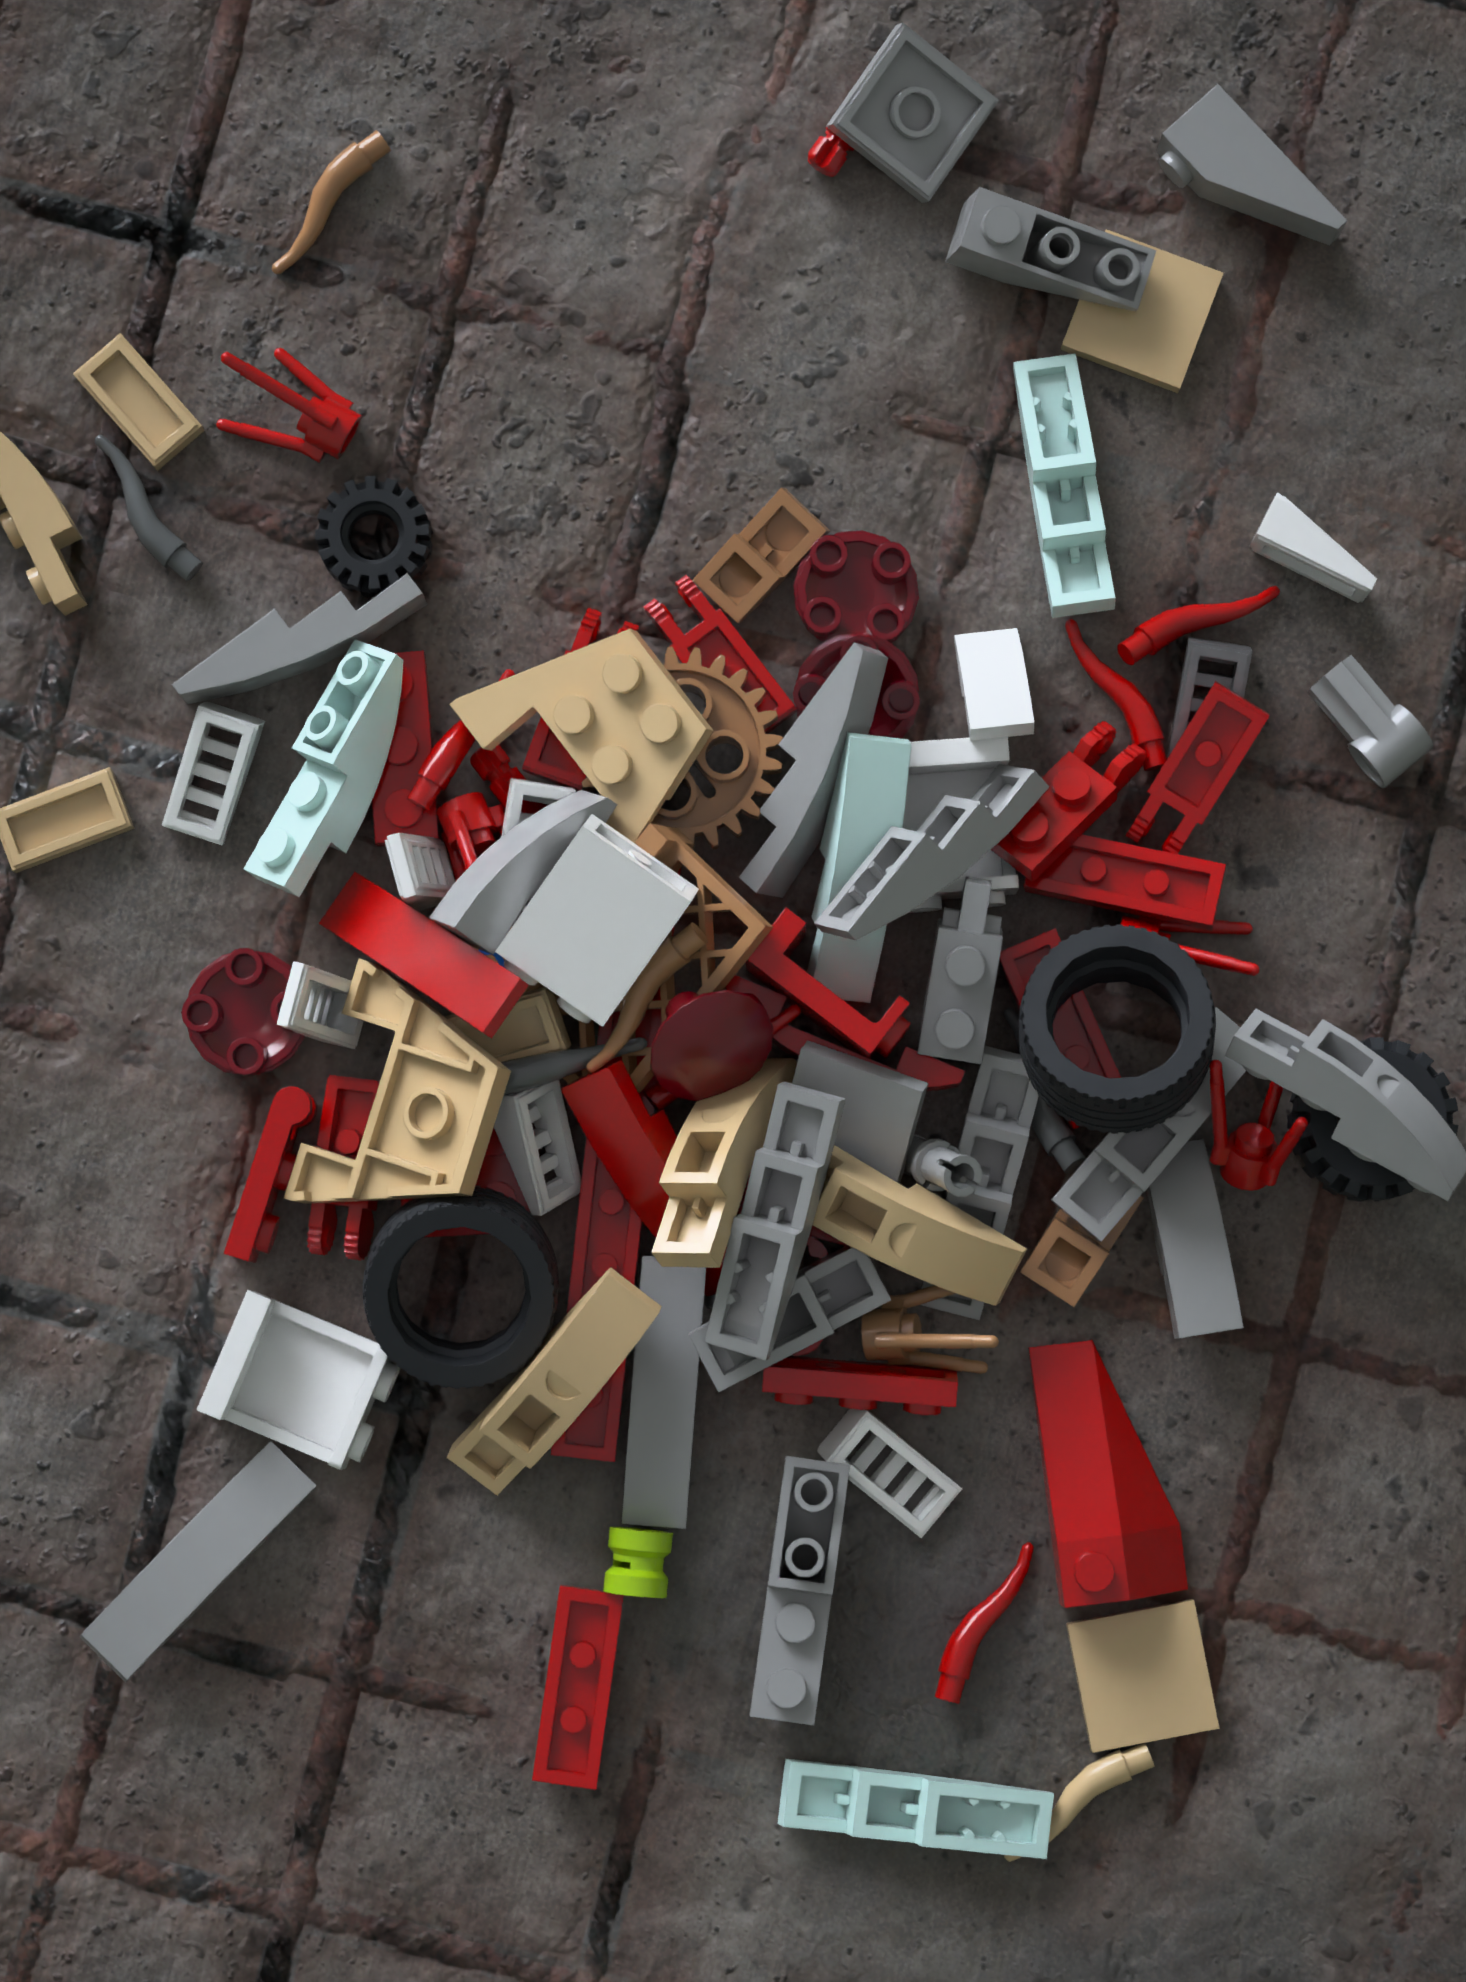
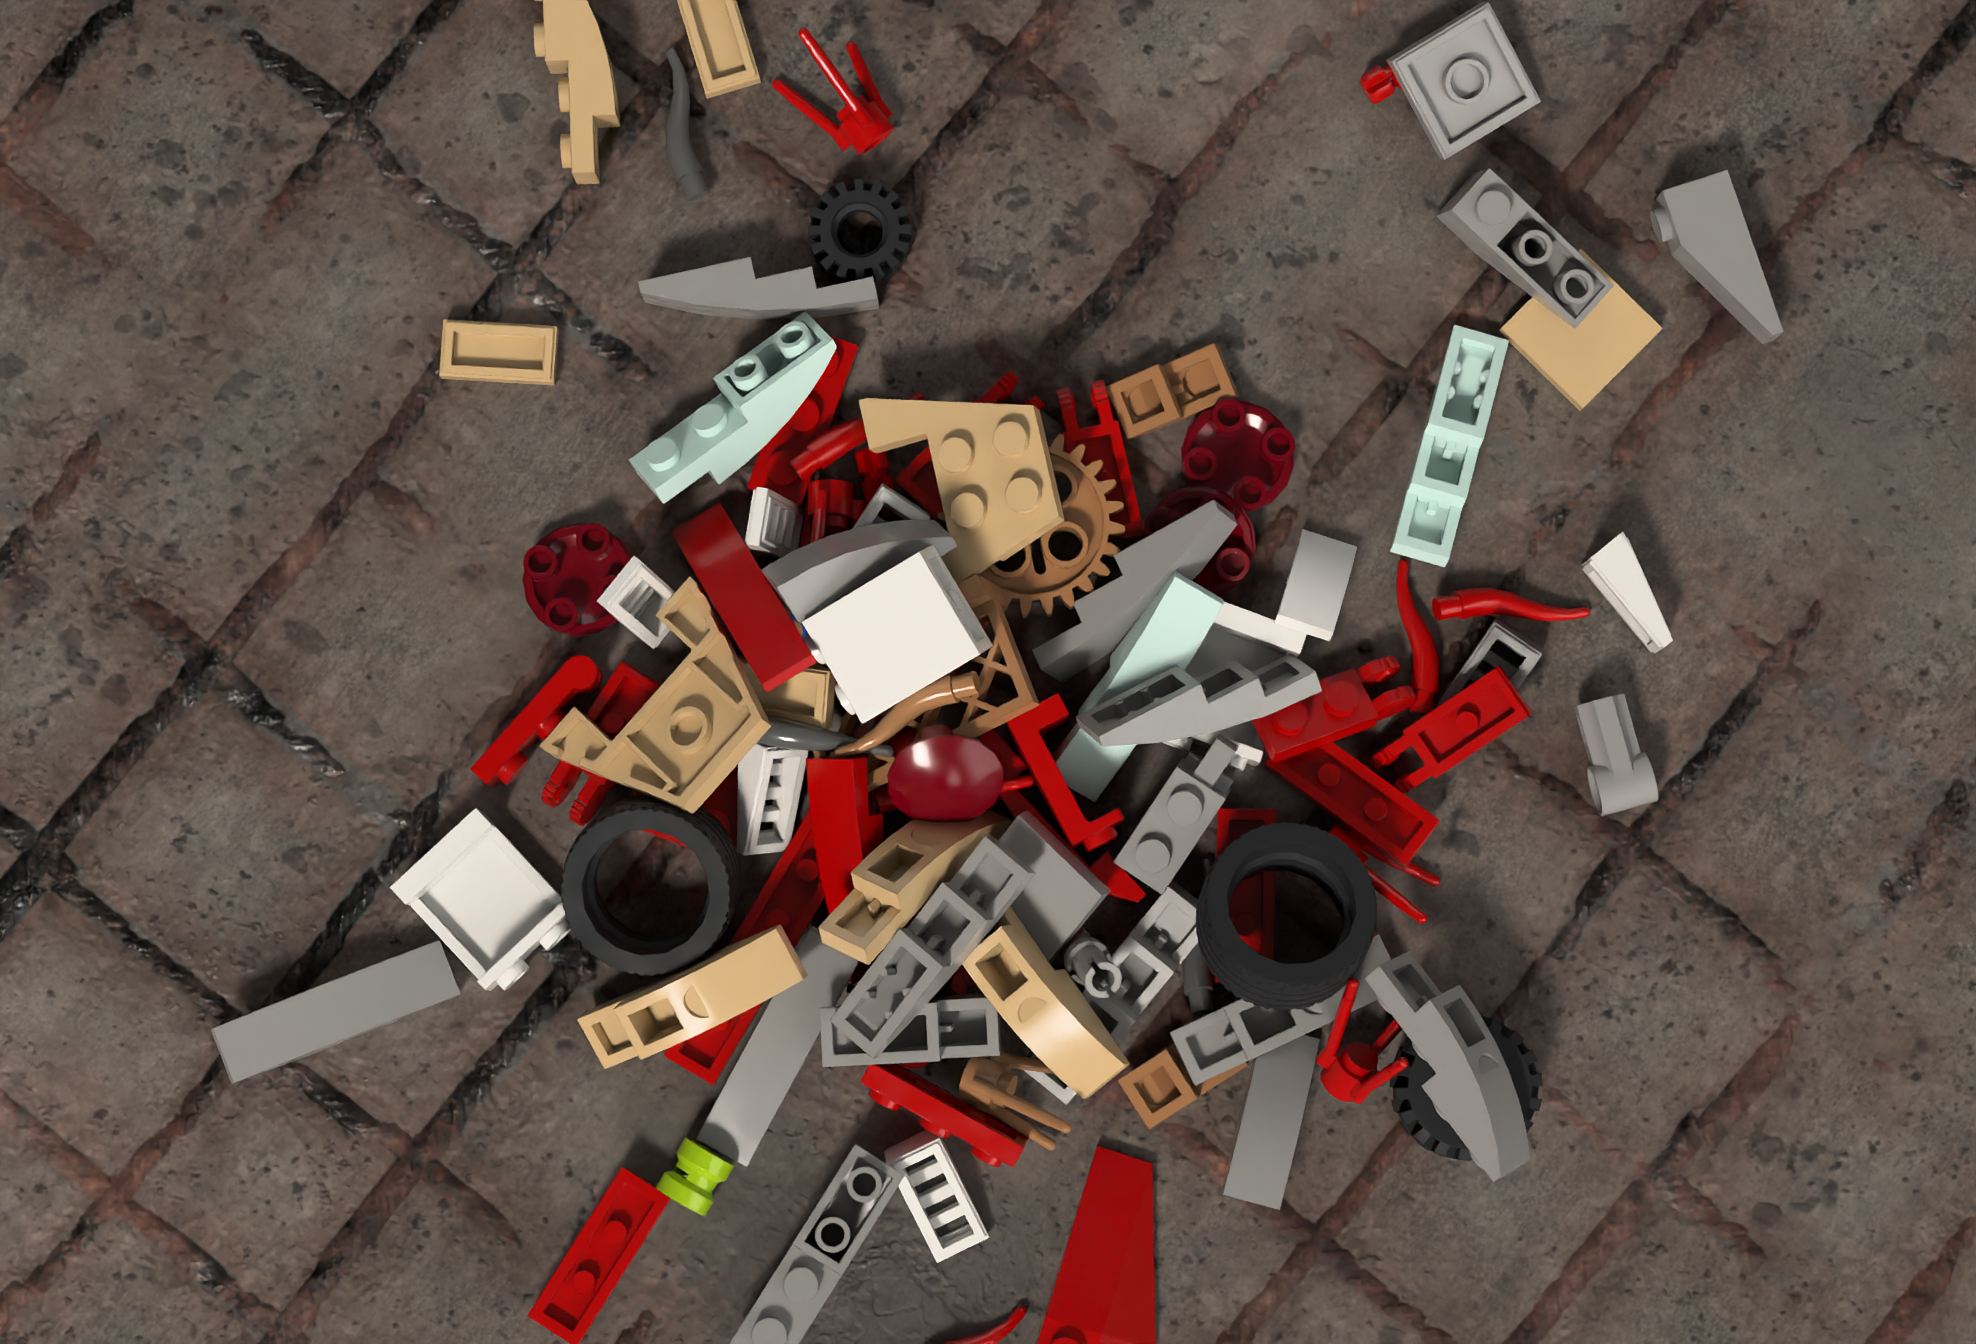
camera: 20 degrees right, 0 degrees up
white slope [162,702,265,845] -> none

